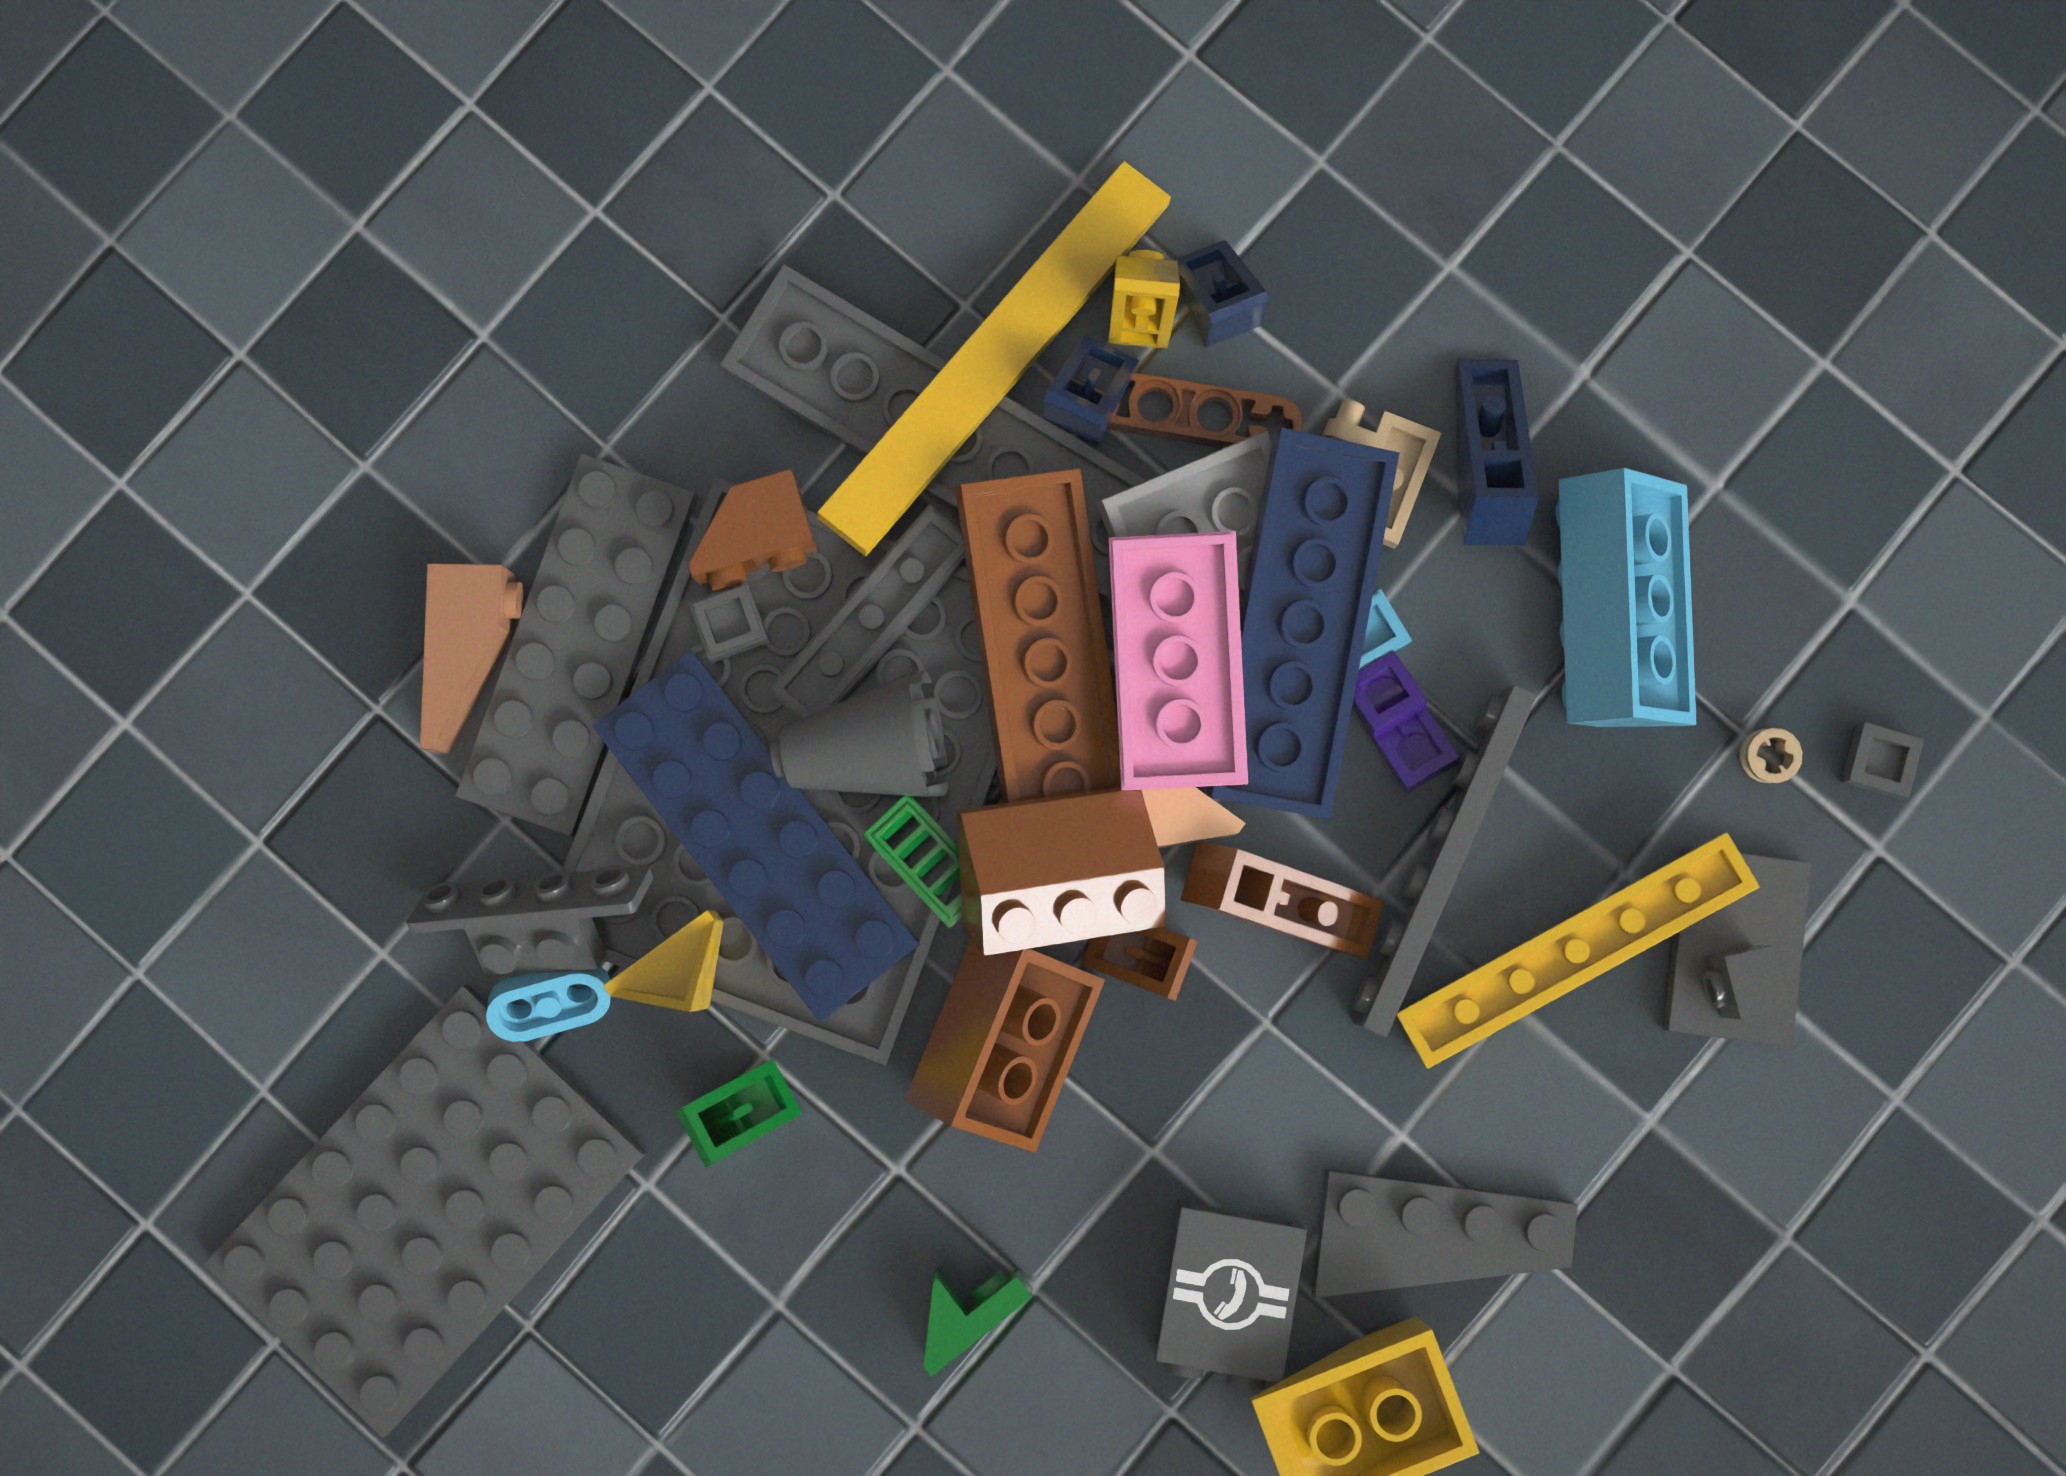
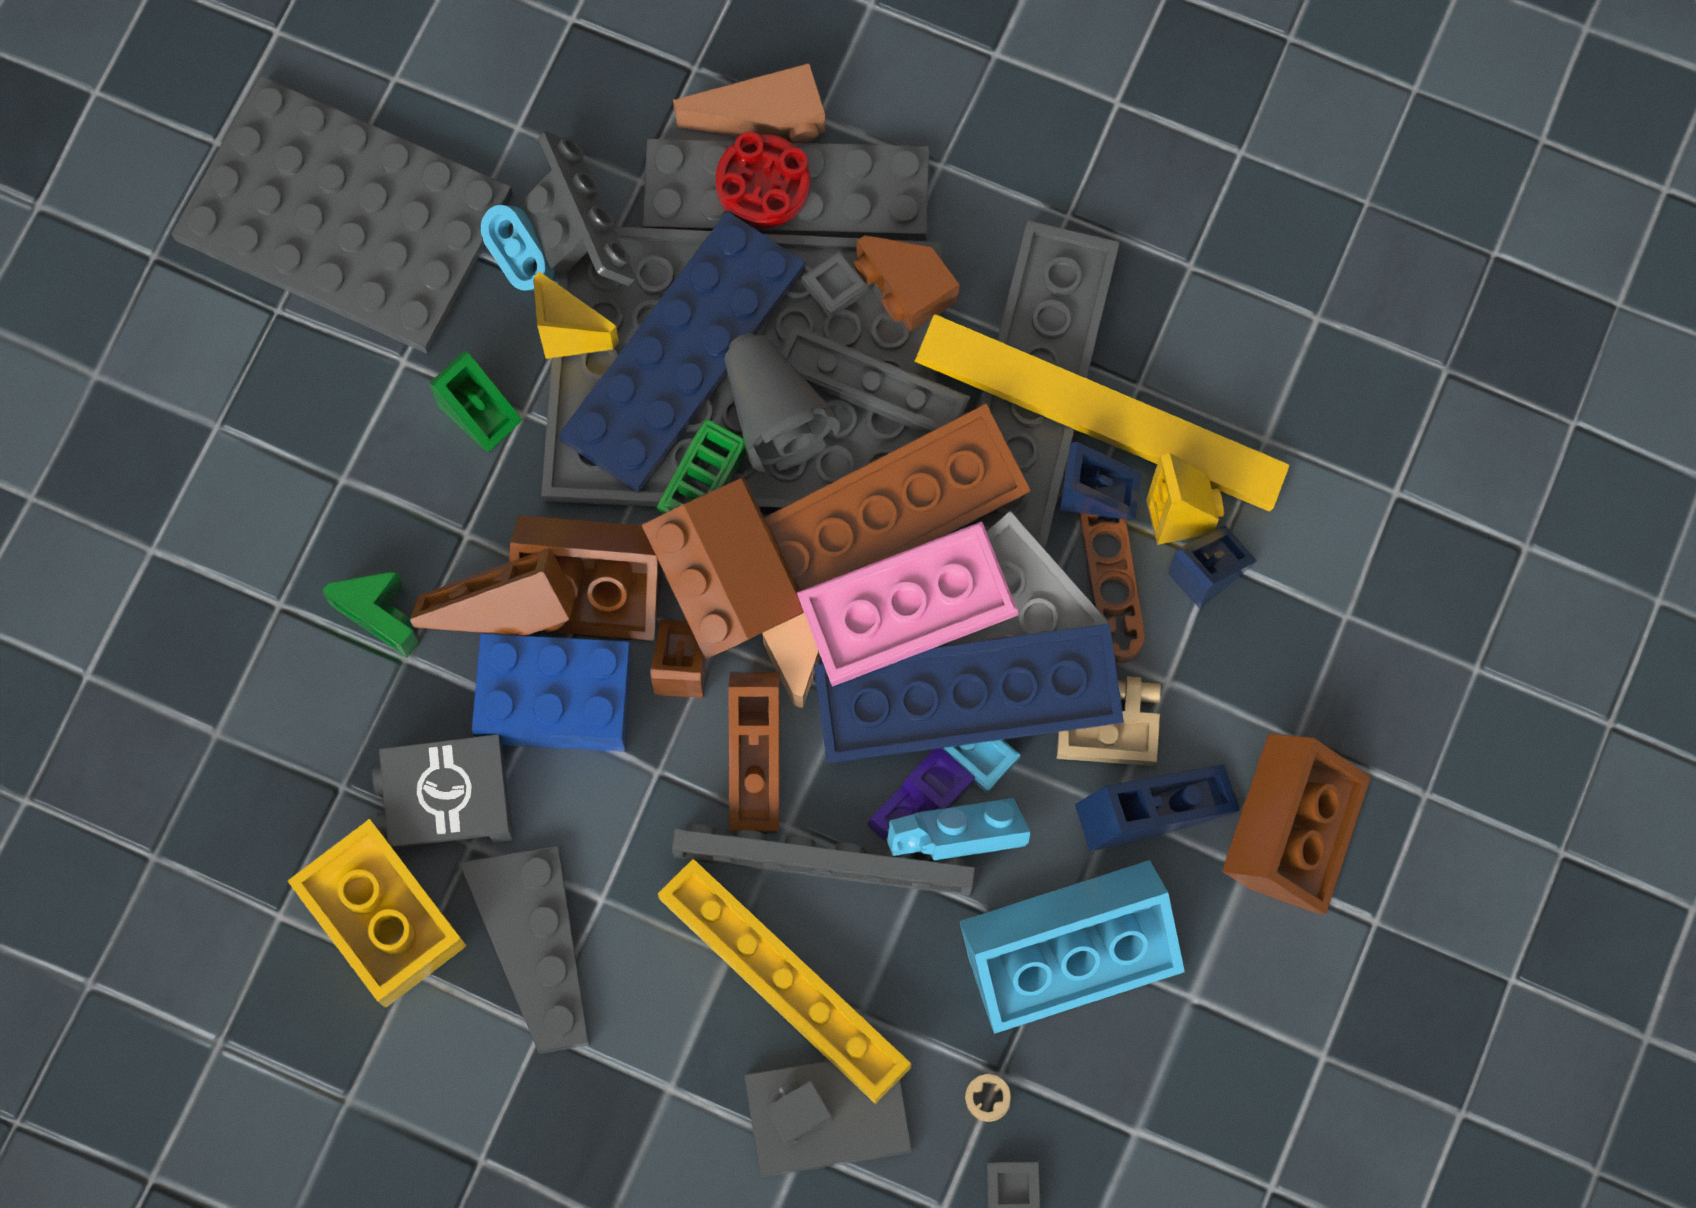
camera: 70 degrees right, 10 degrees down
none -> slope [410,548,576,636]
none -> blue brick [472,634,633,752]
none -> red tile [715,132,810,228]
none -> medium azure hinge [887,798,1031,861]
none -> dark orange slope [1222,733,1371,915]

